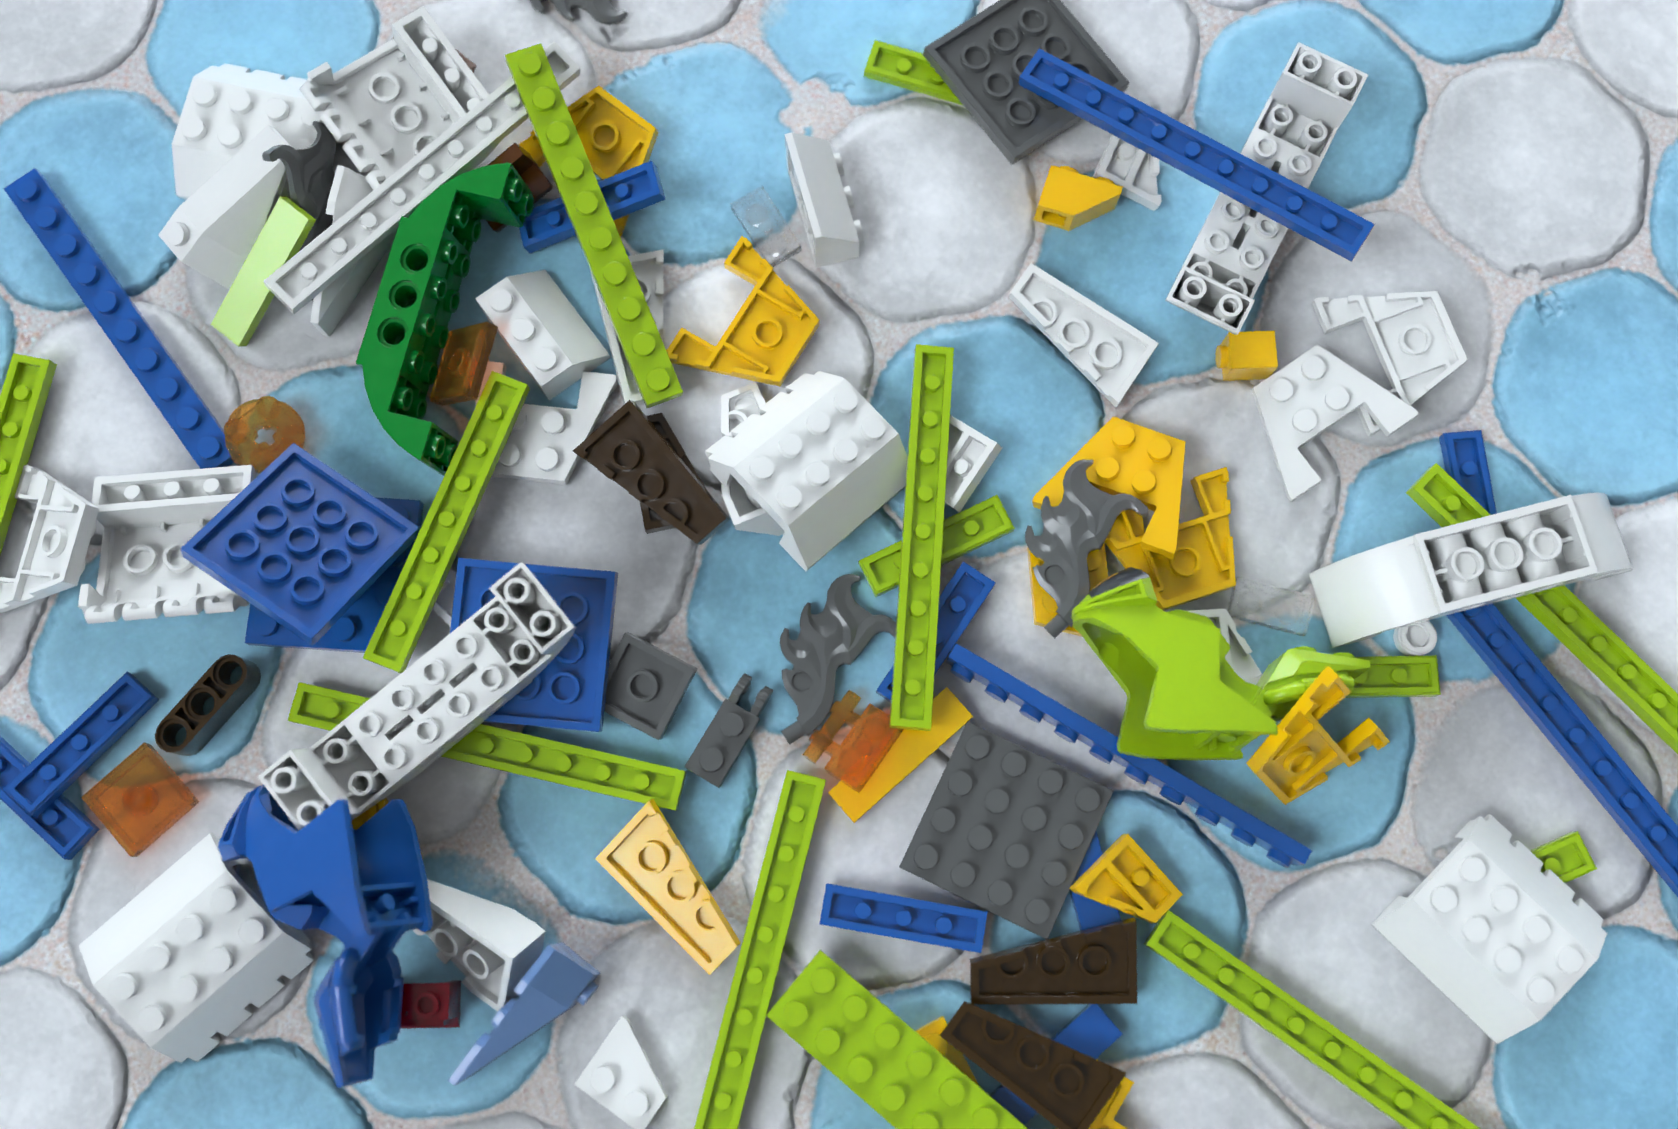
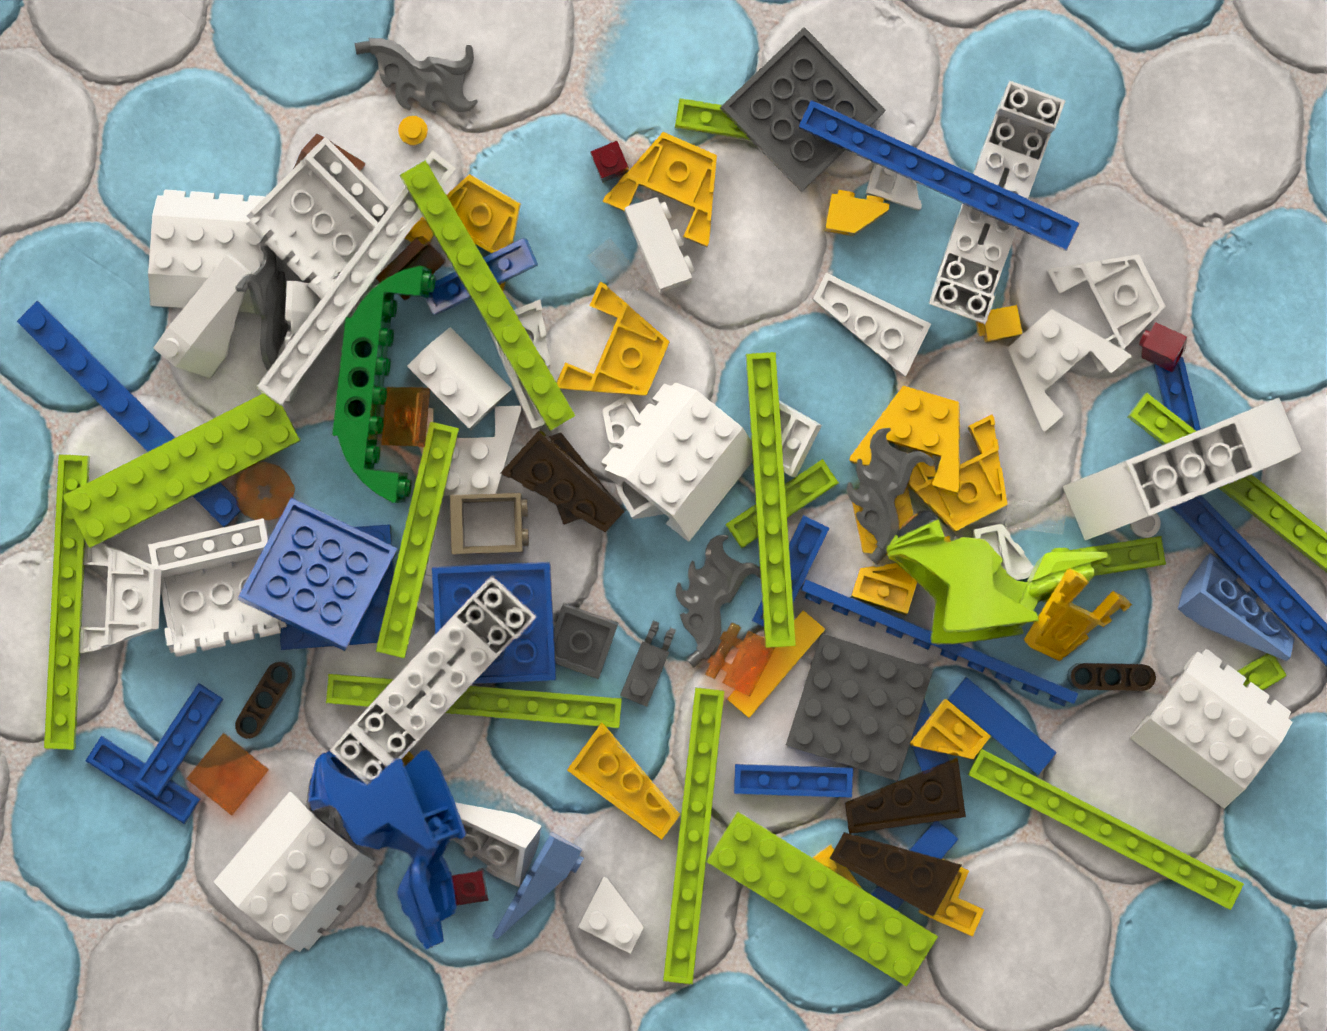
camera: 10 degrees left, 10 degrees up
tile [210,197,316,347] -> none
none -> lime plate [63,393,301,548]
none -> yellow plate [398,116,428,145]
none -> dark tan window [450,493,529,555]
none -> dark red brick [590,140,629,183]
none -> yellow wing [603,132,717,247]
none -> yellow wing [850,563,917,616]
none -> blue tile [947,677,1057,775]
none -> dark brown beam [1067,663,1156,691]
none -> dark red brick [1139,322,1187,372]
none -> medium blue wedge [1178,553,1295,661]

